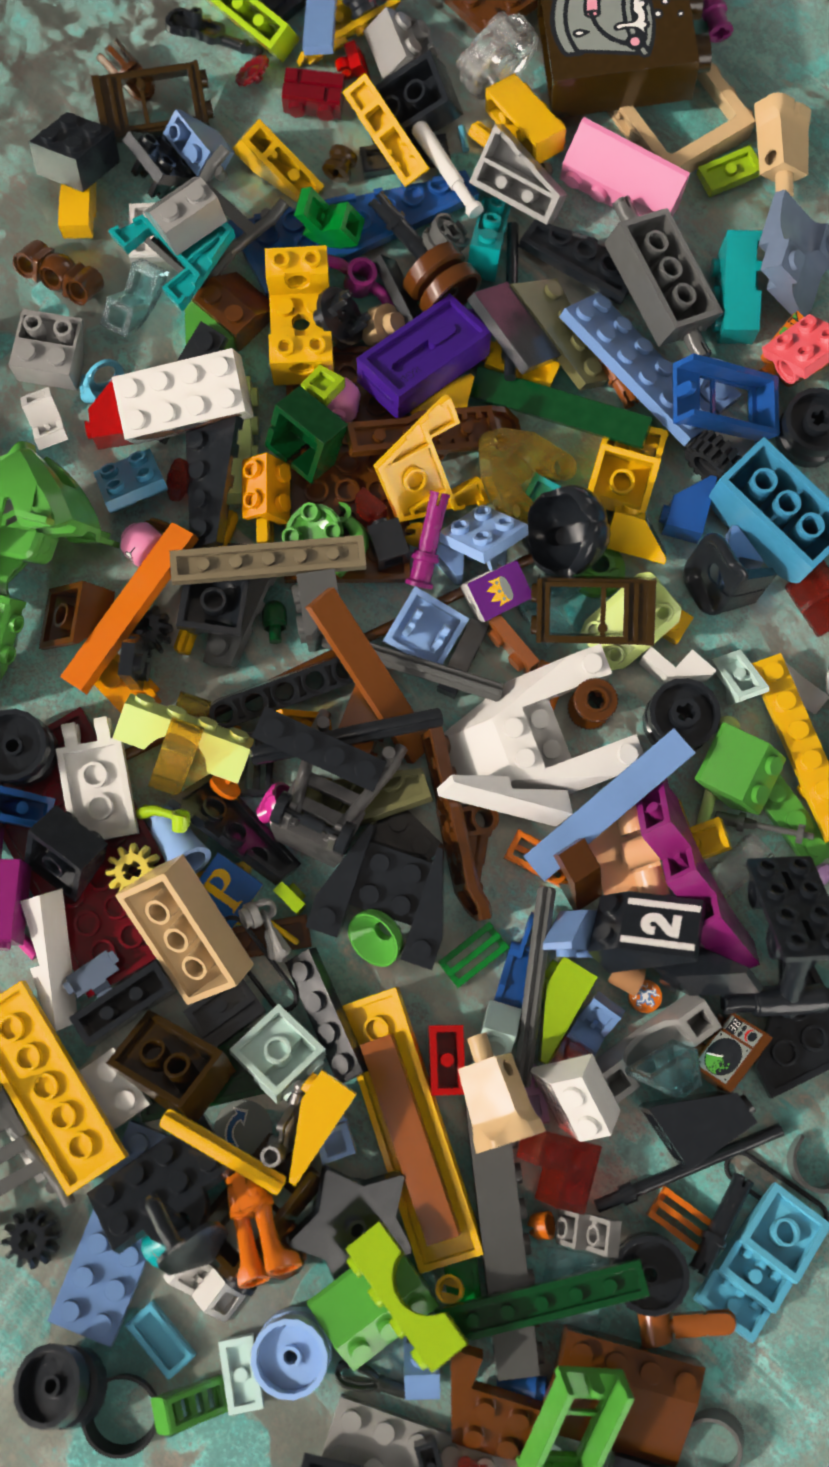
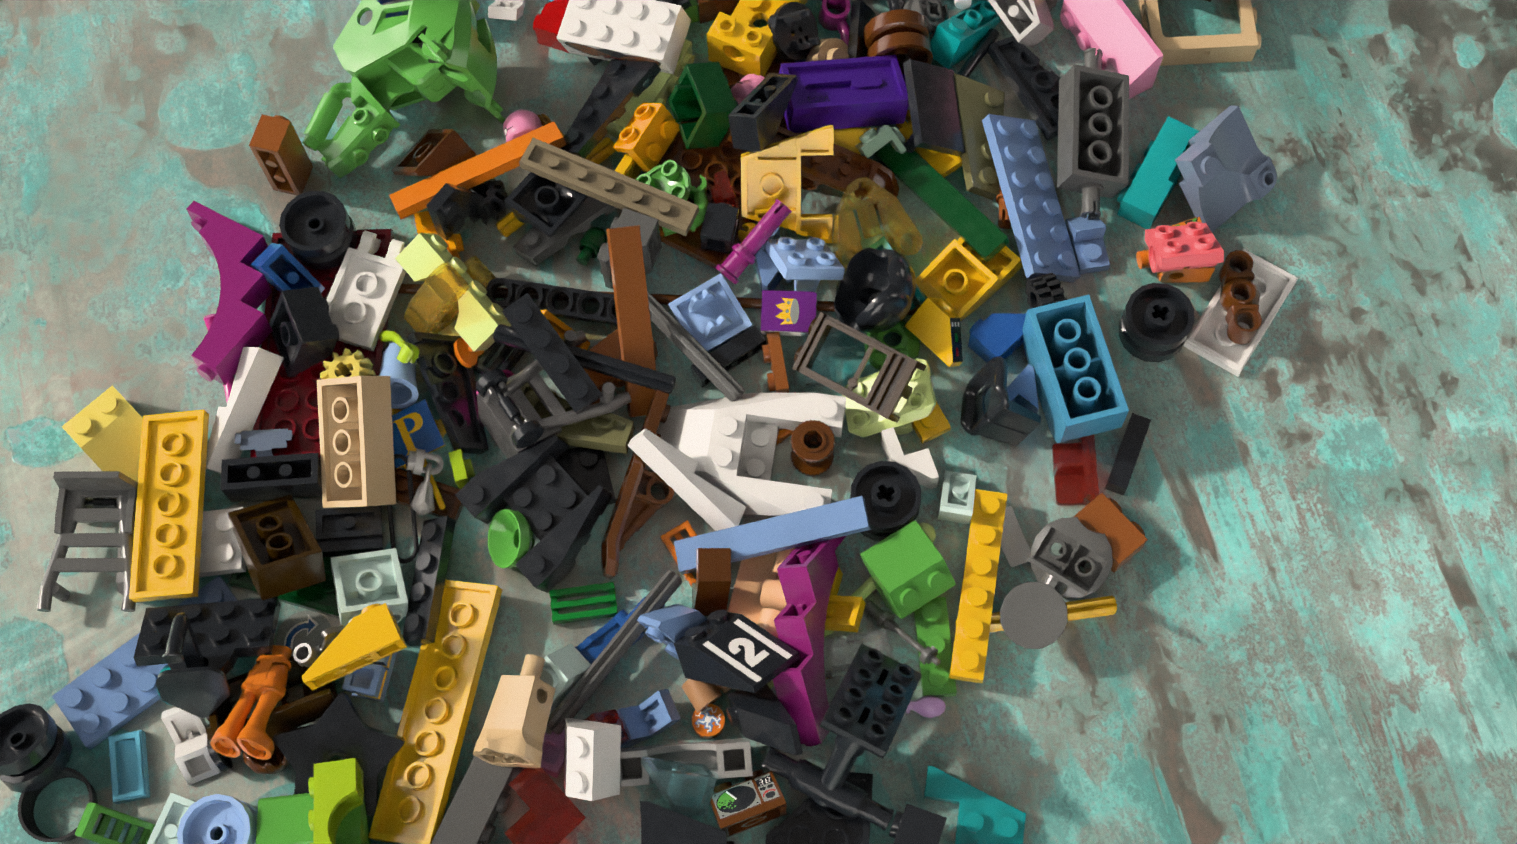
camera: 35 degrees right, 10 degrees down
black gear [1,1207,63,1270] -> none
dark azure plate [93,449,168,514] -> none
yellow axle [159,1109,286,1195] -> none
clear red piece [166,458,190,502] -> none
lime plate [301,365,346,407] -> none
dark orange tile [360,1033,461,1246] -> none
red brick [428,1025,465,1096] -> none
lime slope [538,957,598,1064] -> none
blue door [673,353,780,443] -> none
lime plate [696,145,761,198] -> none
tan piece [754,92,811,197] -> none
none -> black slope [728,73,798,153]
none -> sand green bracket [855,124,906,158]

